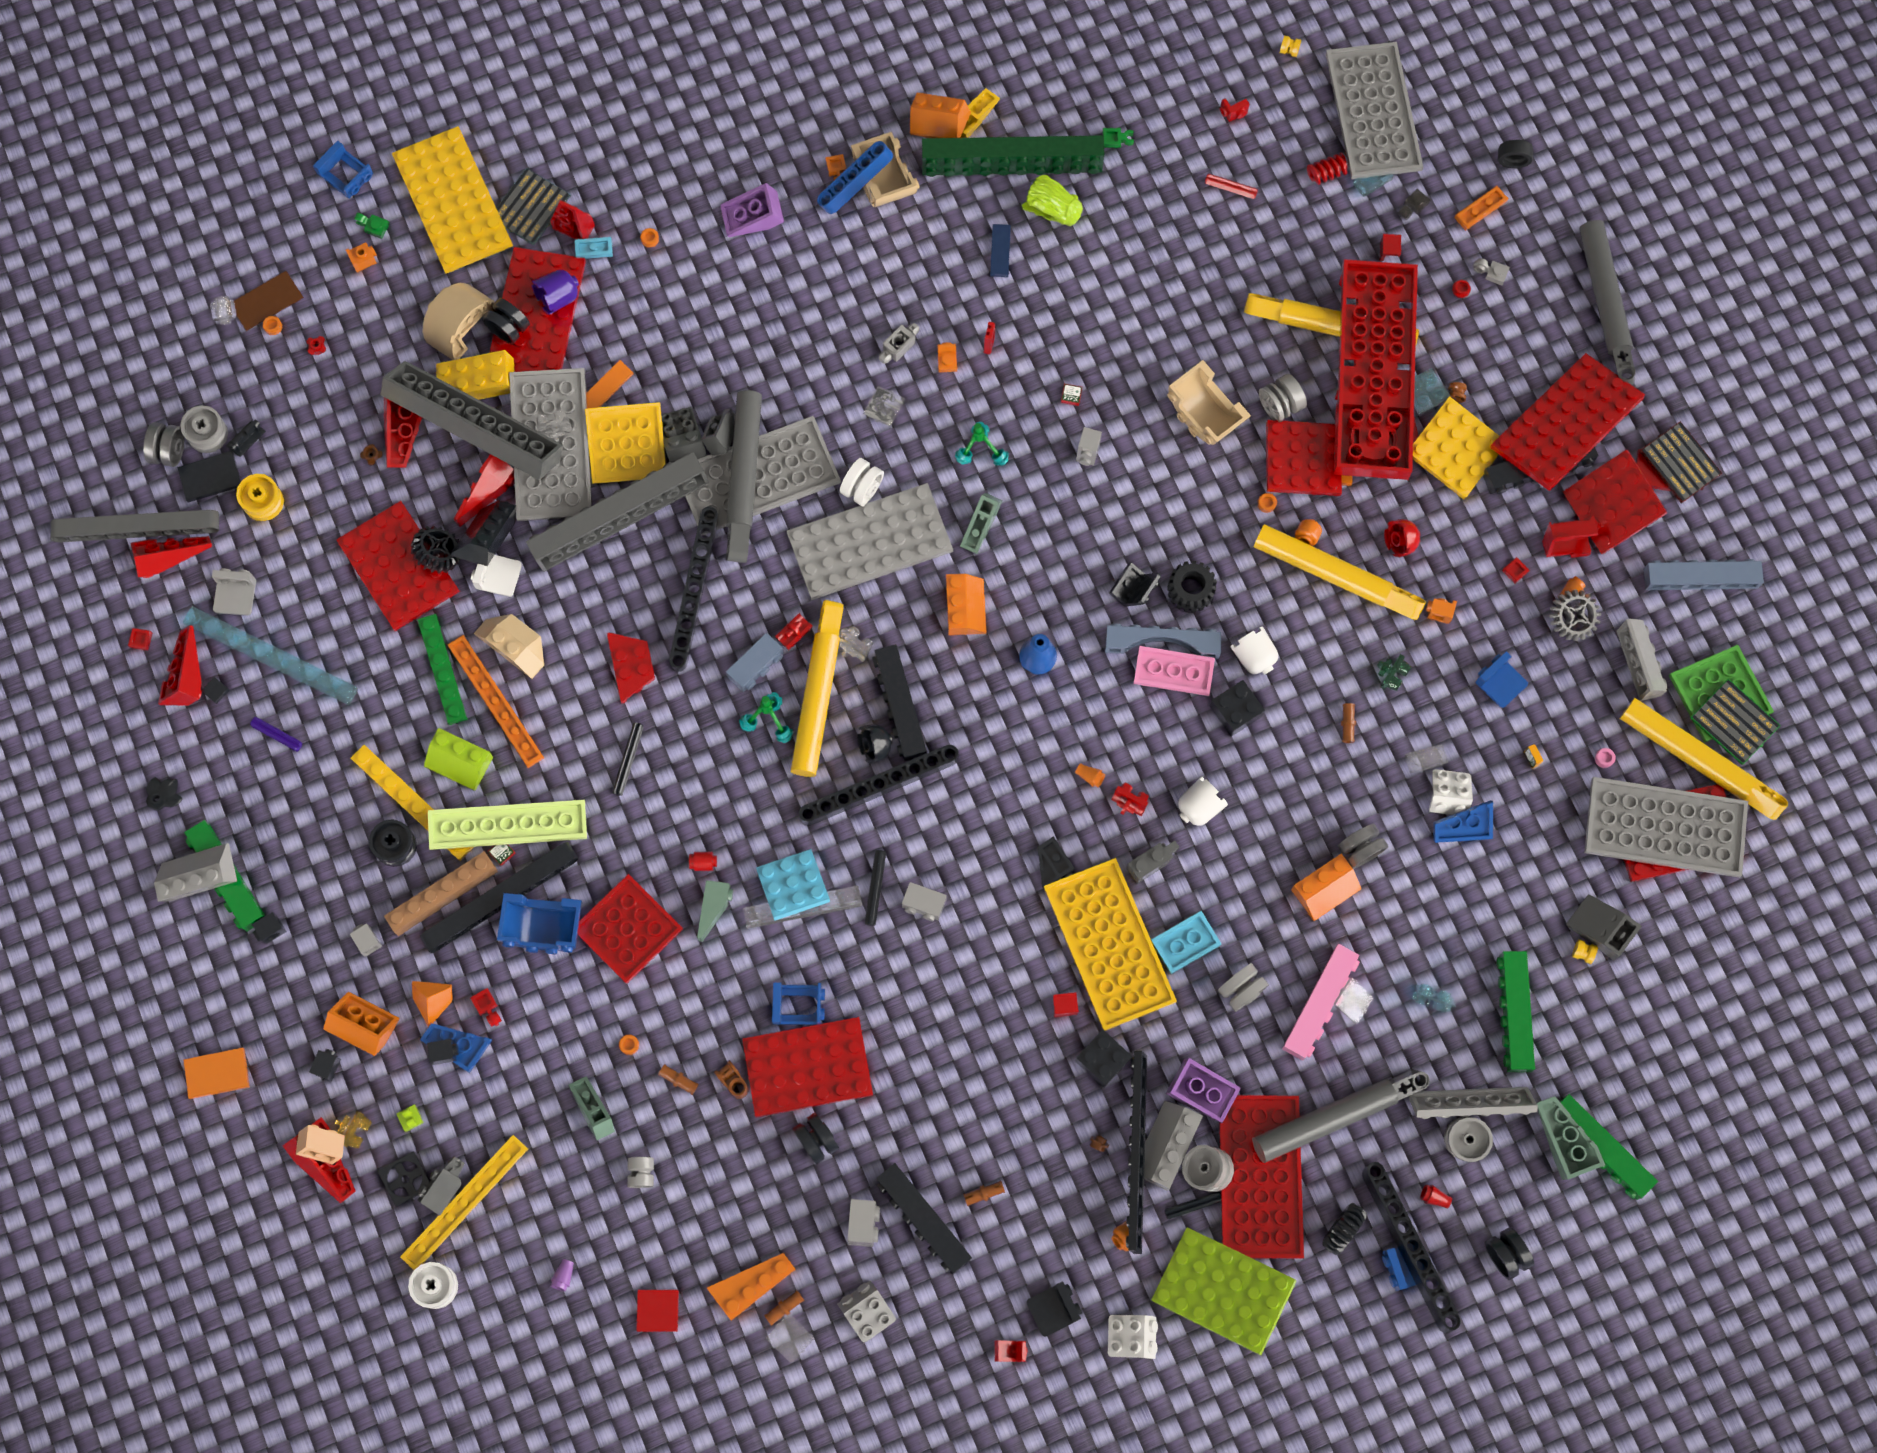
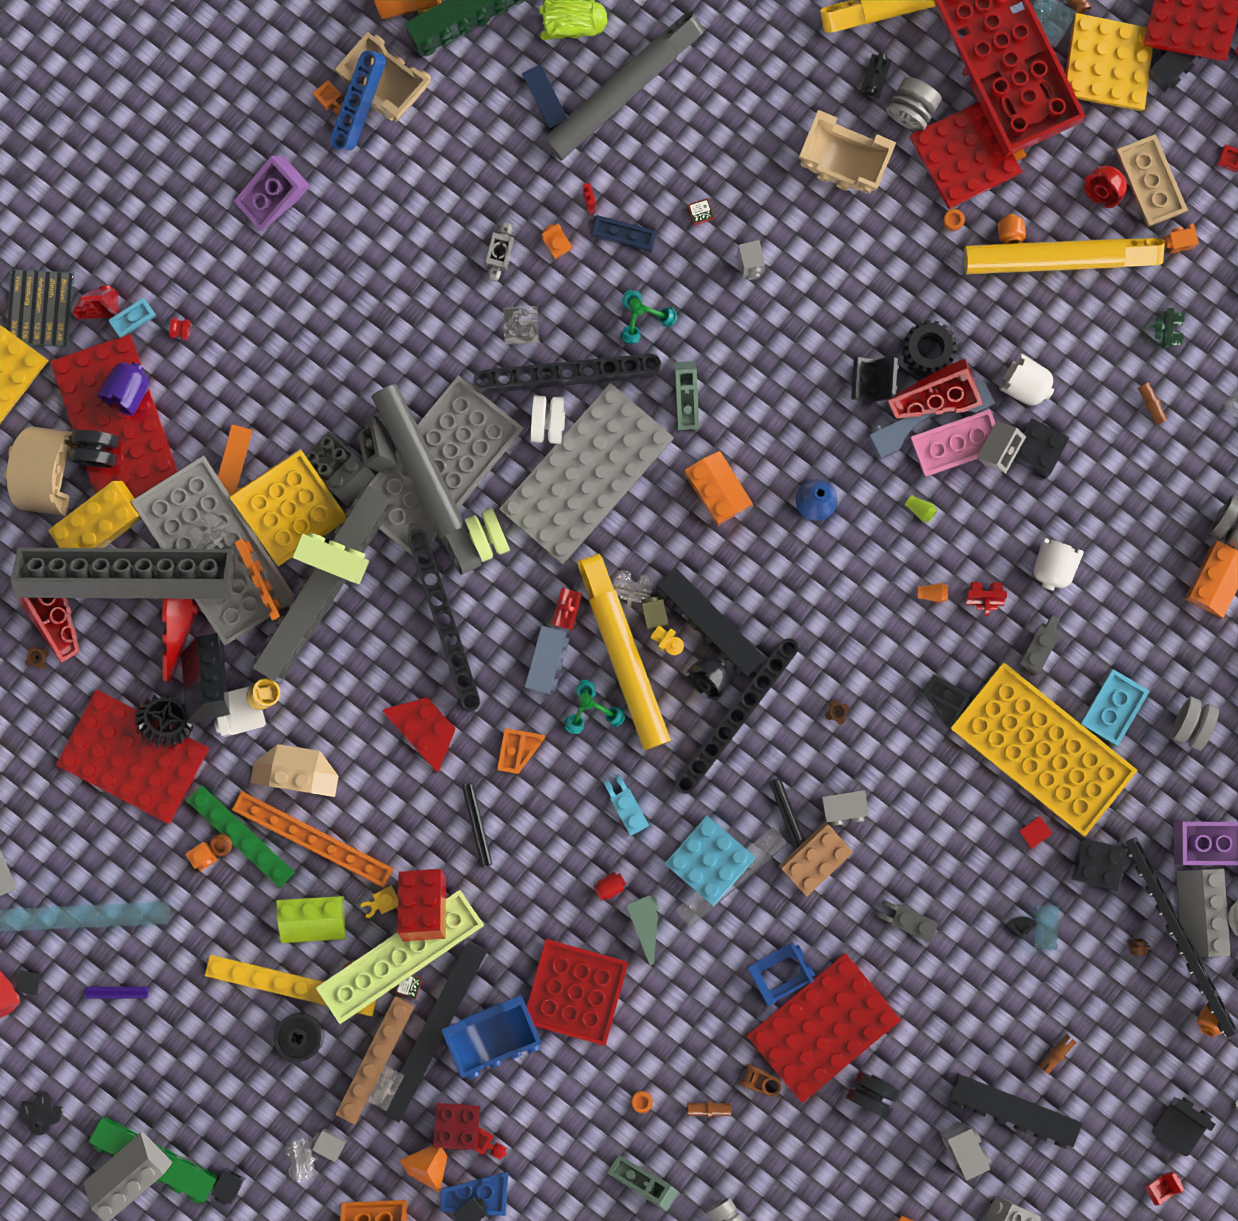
camera: 30 degrees left, 10 degrees up
orange tile [640,228,659,247] -> none
none -> red wheel [169,317,191,340]
none -> orange brick [185,842,218,872]
none -> dark orange tile [210,834,233,856]
none -> orange wing [235,538,283,621]
none -> yellow wheel [246,679,280,710]
none -> clear hips [286,1138,318,1182]
none -> yellowish green brick [293,532,369,585]
none -> yellow plate [360,885,398,918]
none -> clear hips [367,1065,404,1111]
none -> red brick [398,869,446,942]
none -> dark red plate [432,1103,480,1151]
none -> yellowish green wheel [465,508,510,562]
none -> black beam [473,353,661,394]
none -> orange wing [497,728,546,774]
none -> dark grey piece [543,11,704,161]
none -> dark blue tile [591,215,657,252]
none -> medium azure hinge [604,774,649,836]
none -> olive brick [642,597,668,630]
none -> yellow hips [651,625,684,655]
none -> medium nougat plate [779,822,853,896]
none -> reddish brown plate [825,700,849,724]
none -> black hinge [859,52,892,99]
none -> dark grey hinge [876,900,939,943]
none -> red wedge [888,359,983,418]
none -> lime cone [905,495,938,523]
none -> light grey brick [977,421,1026,474]
none -> black tile [1006,916,1038,939]
none -> clear light blue plate [1035,905,1059,950]
none -> tan plate [1115,134,1188,227]

